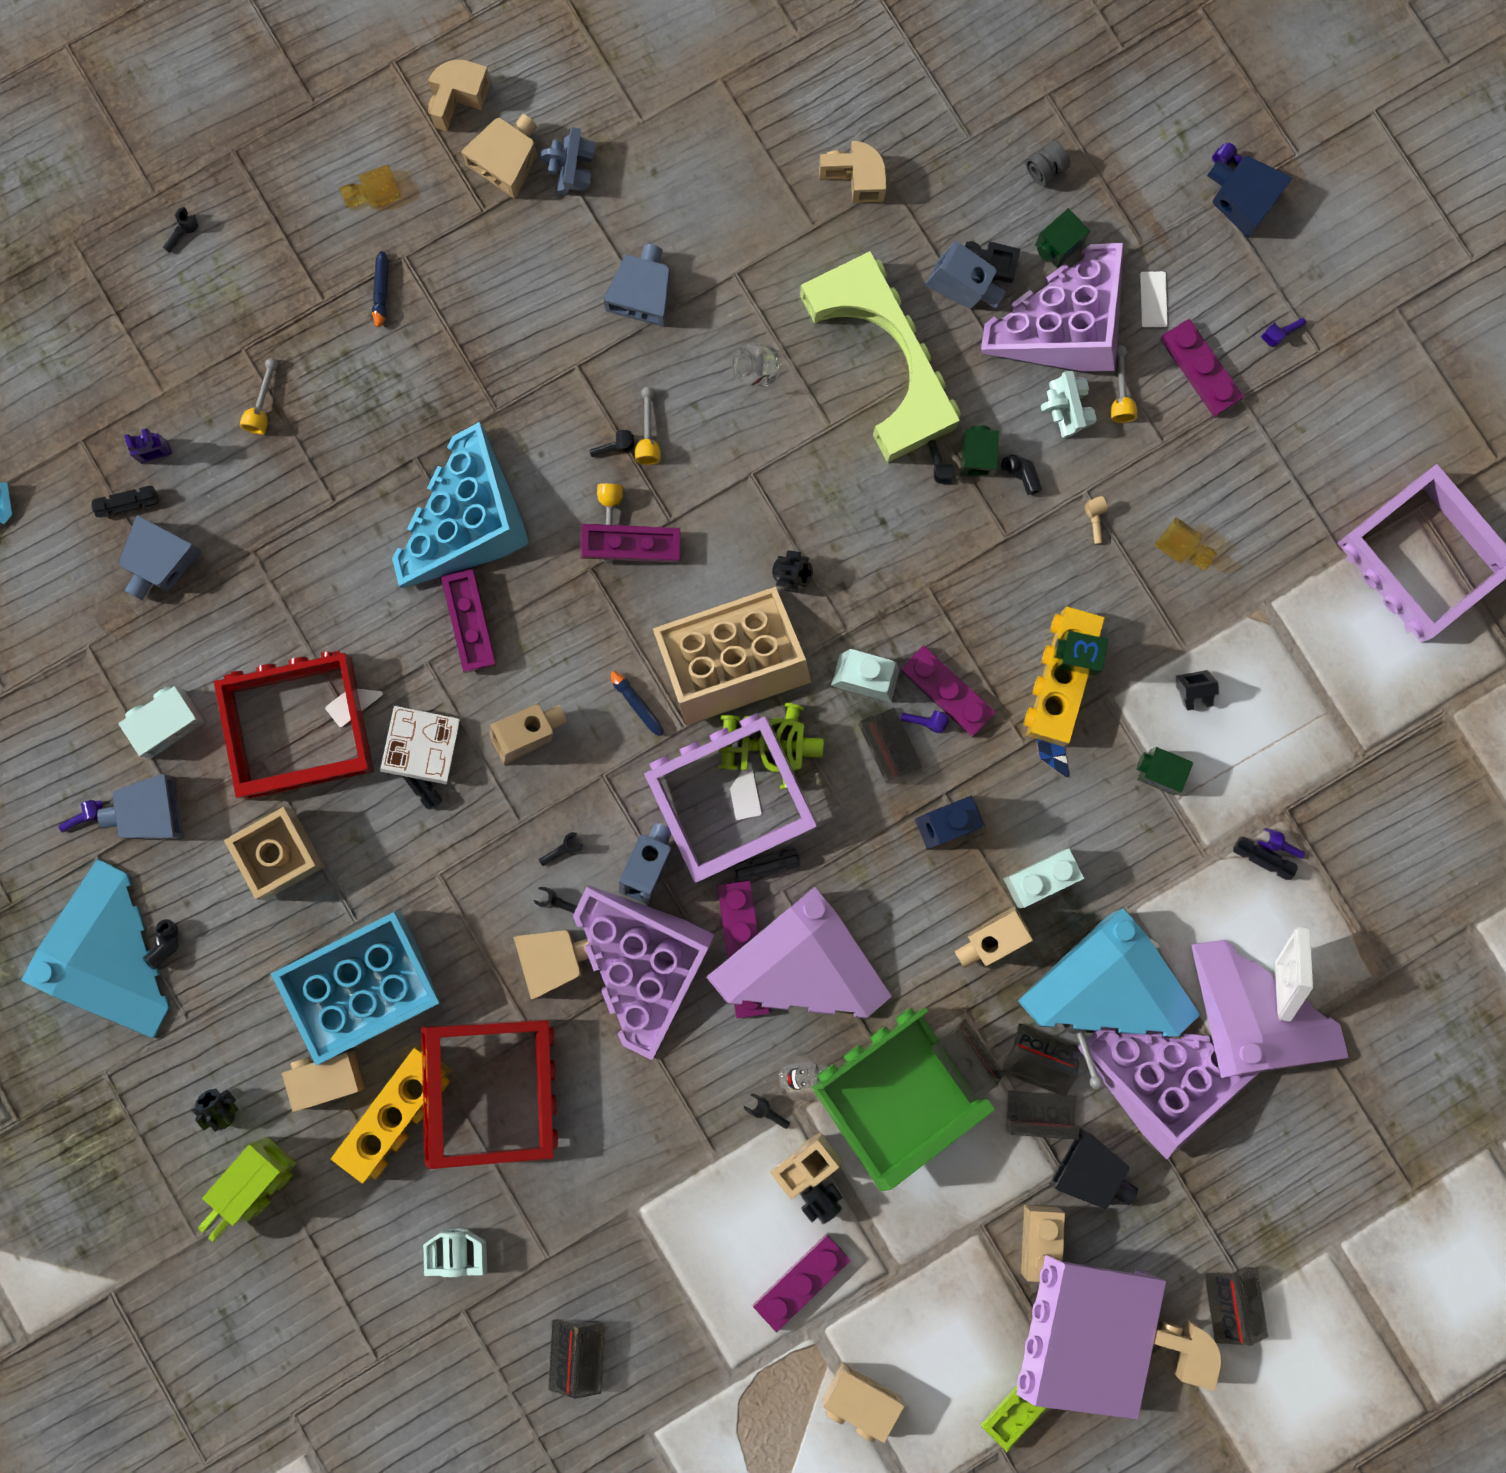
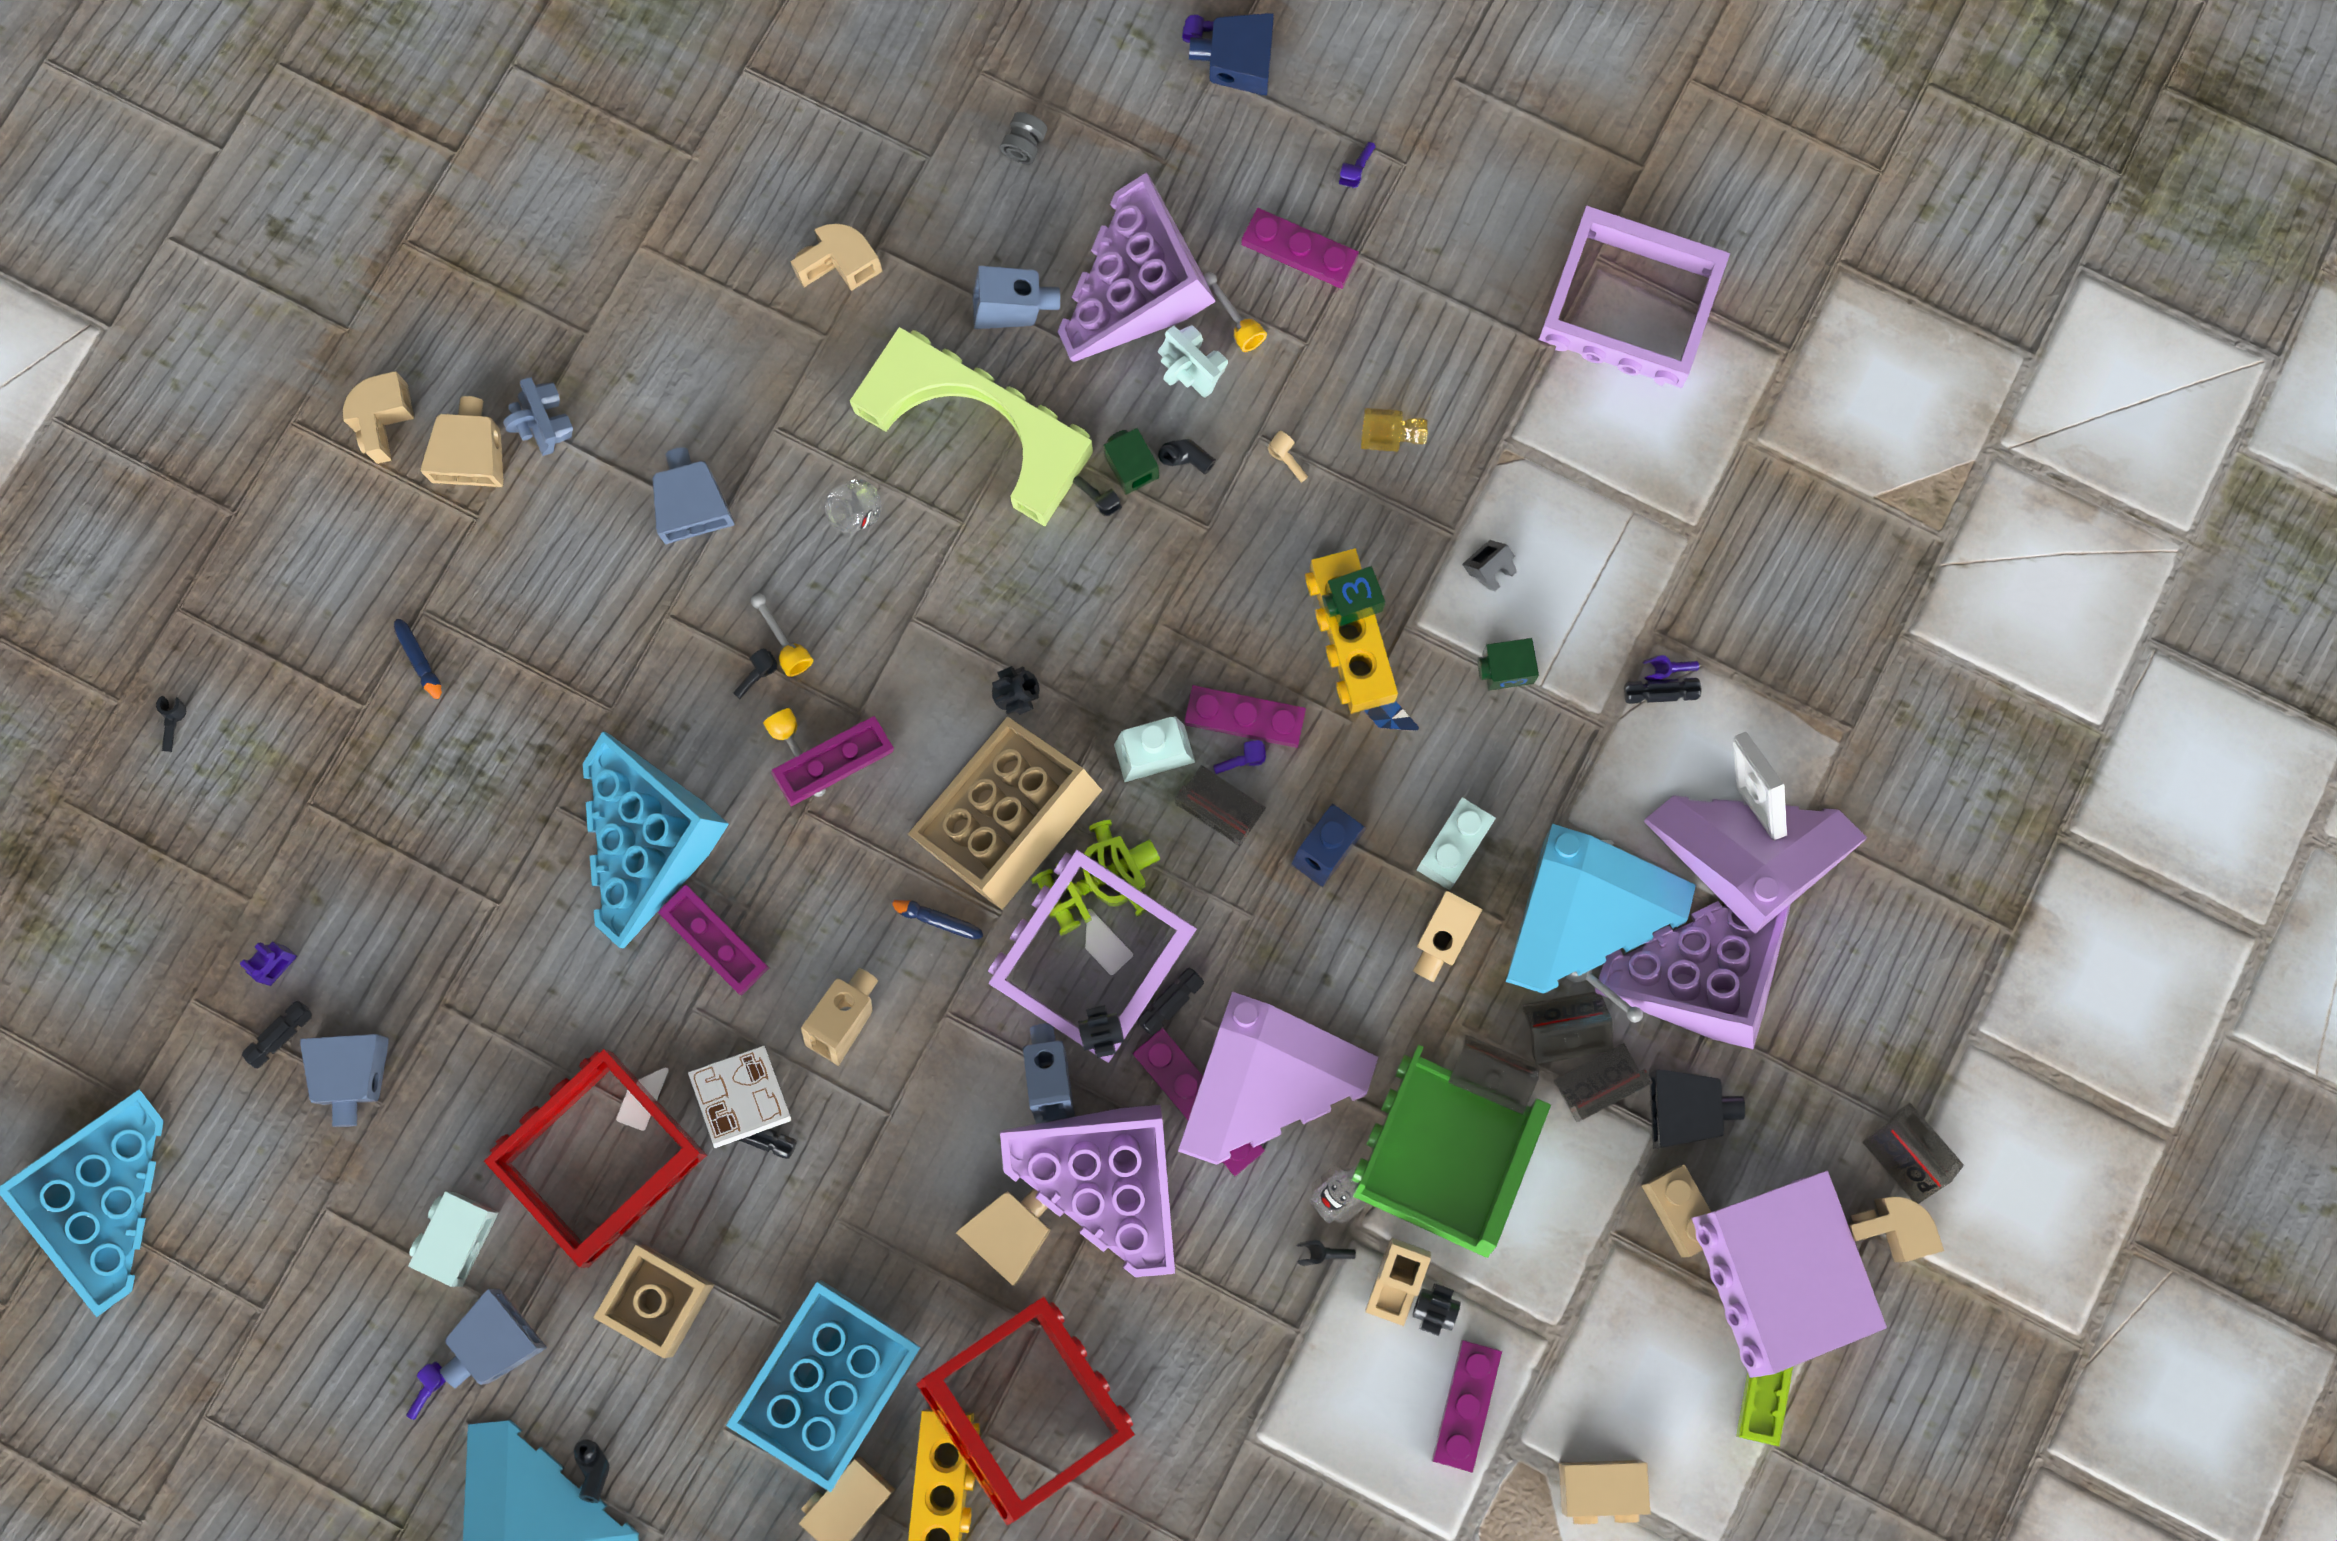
camera: 25 degrees left, 5 degrees down
hinge [239,358,278,435] -> none
clear yellow plate [339,165,401,209] -> none
black hand [534,887,577,913] -> none
black hand [539,832,583,866] -> none
black plate [965,241,1021,283] -> none
dark green brick [1035,208,1090,268] -> none
white sticker [1140,272,1167,327] -> none
none -> black gear [1078,1005,1124,1058]

